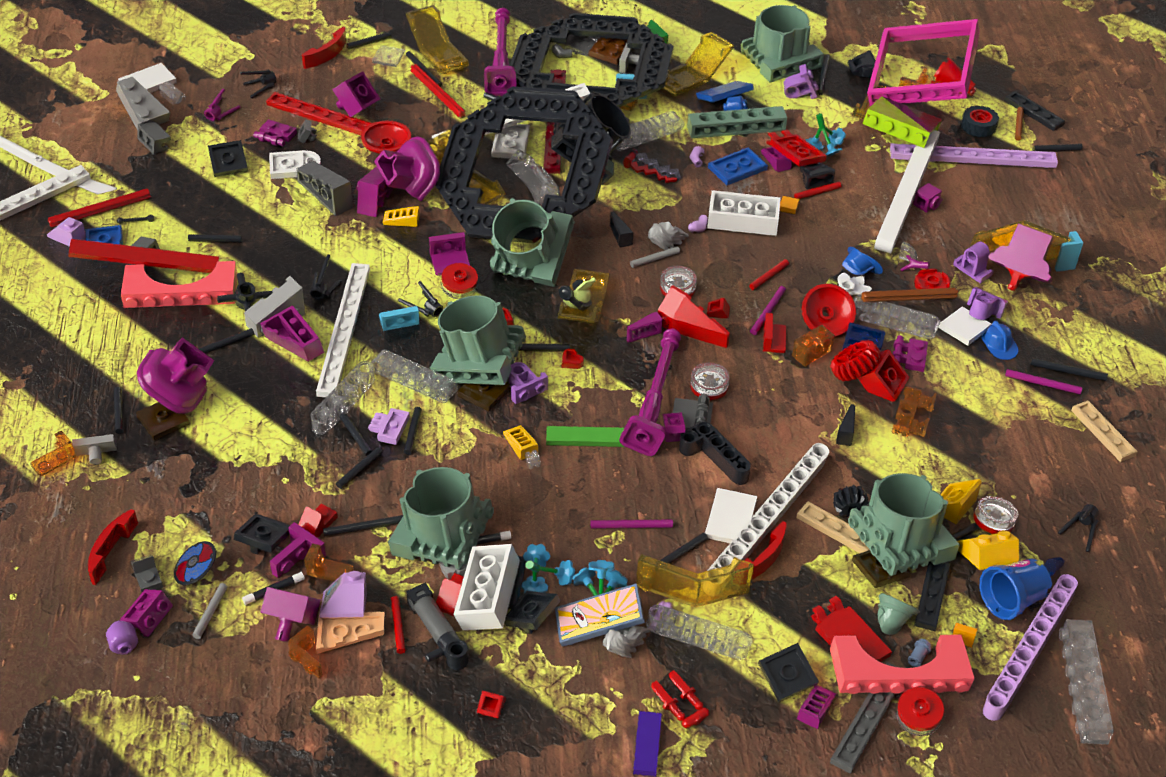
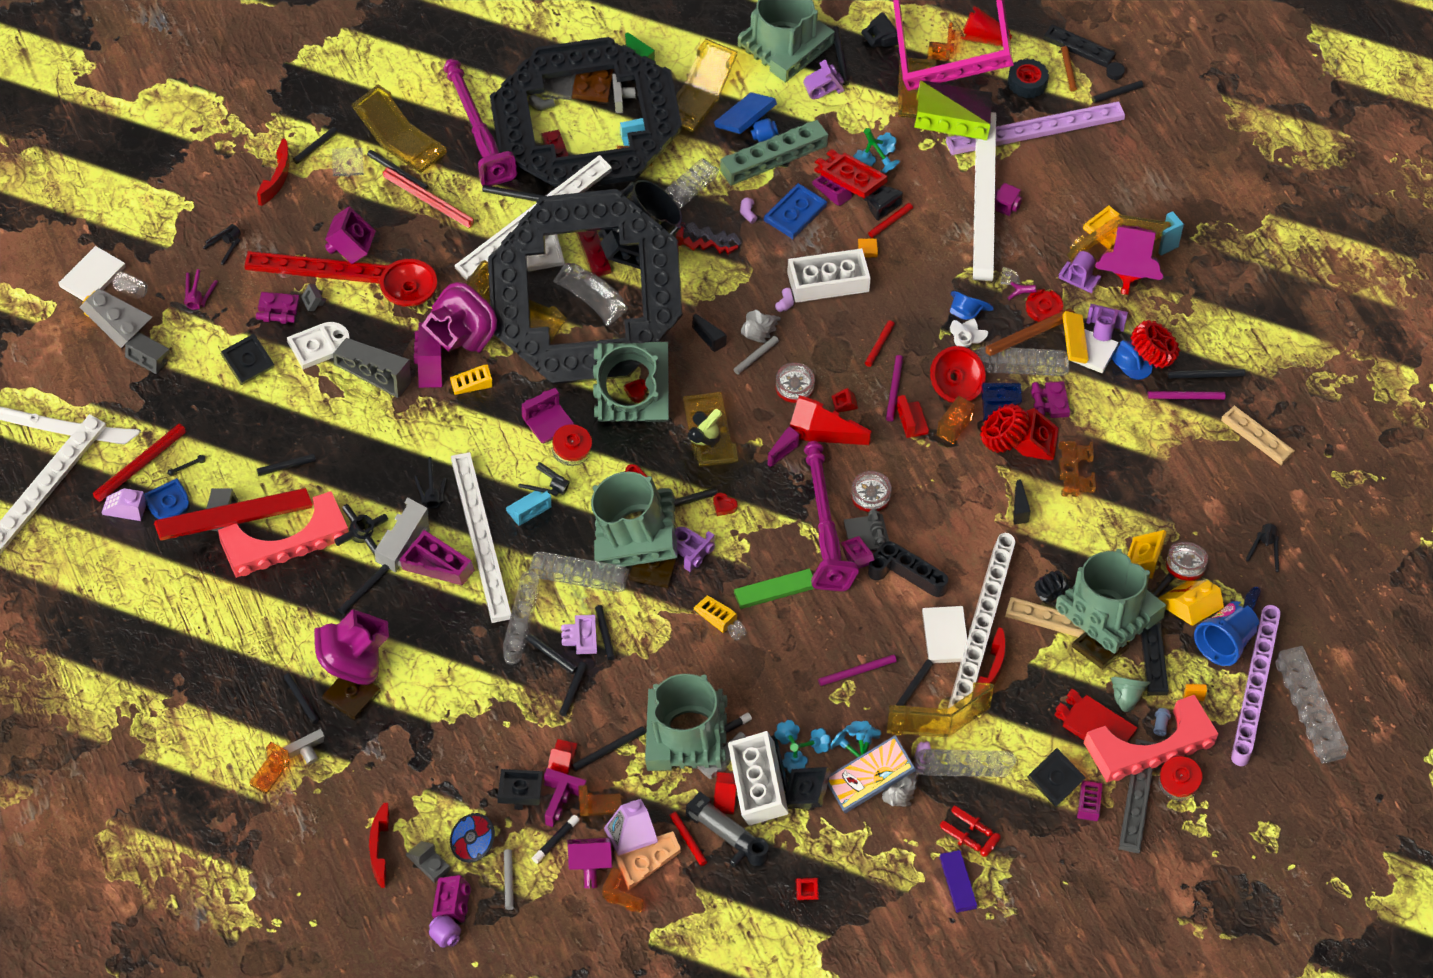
camera: 20 degrees left, 10 degrees up
none -> yellow tile [1063,311,1088,364]
none -> black tile [1106,62,1125,80]
none -> red gear [1131,320,1180,369]

